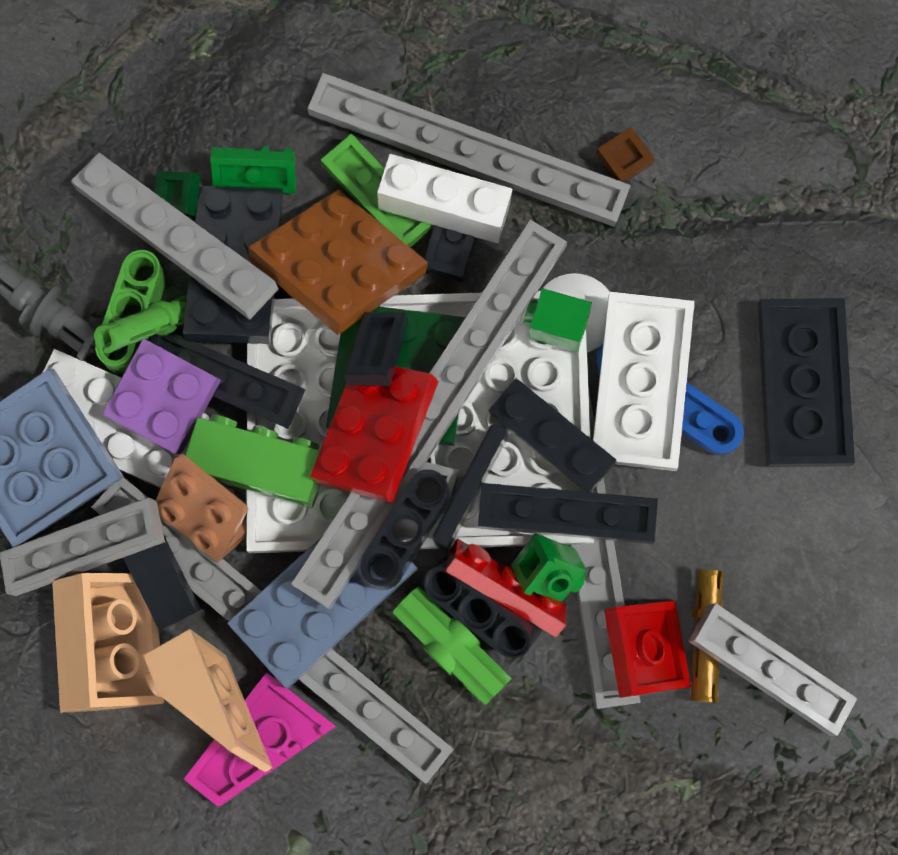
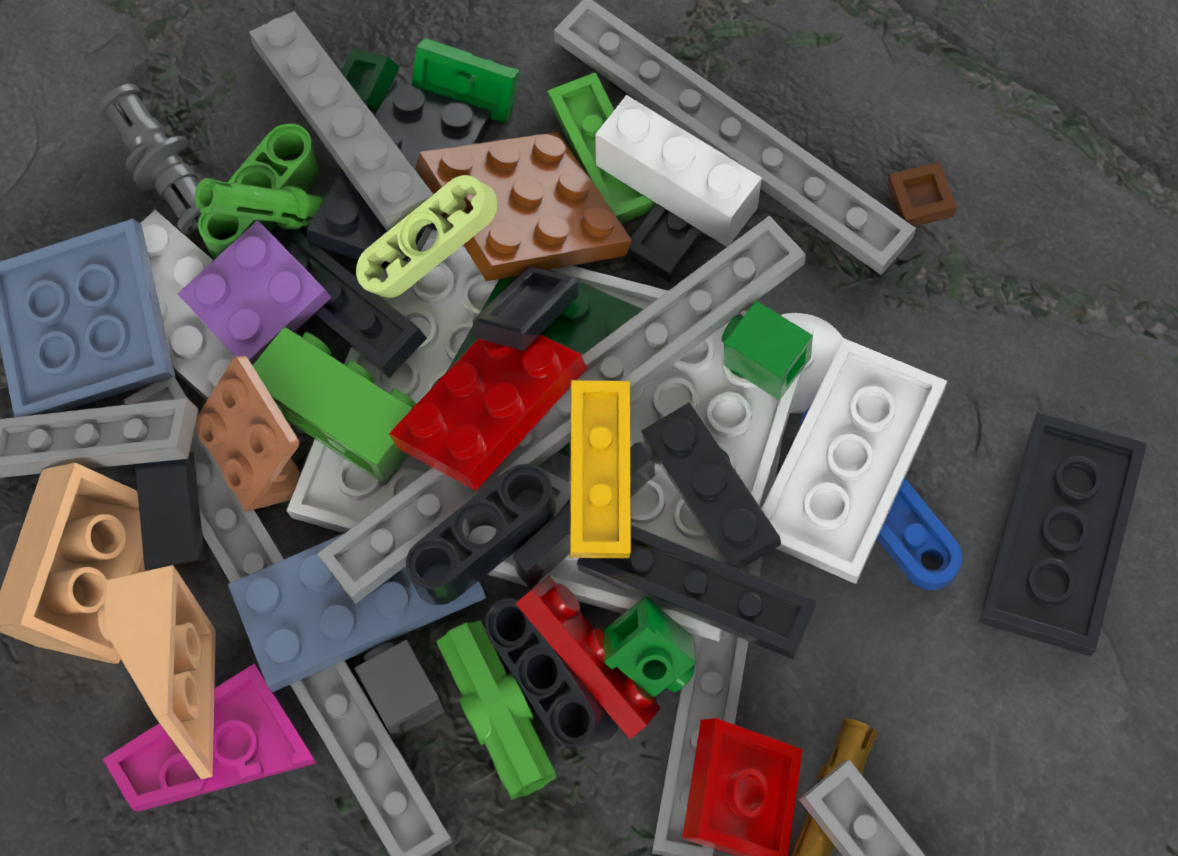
camera: 25 degrees right, 10 degrees down
none -> dark grey brick [355,640,444,741]
none -> yellowish green beam [356,175,498,298]
none -> yellow plate [570,380,631,558]

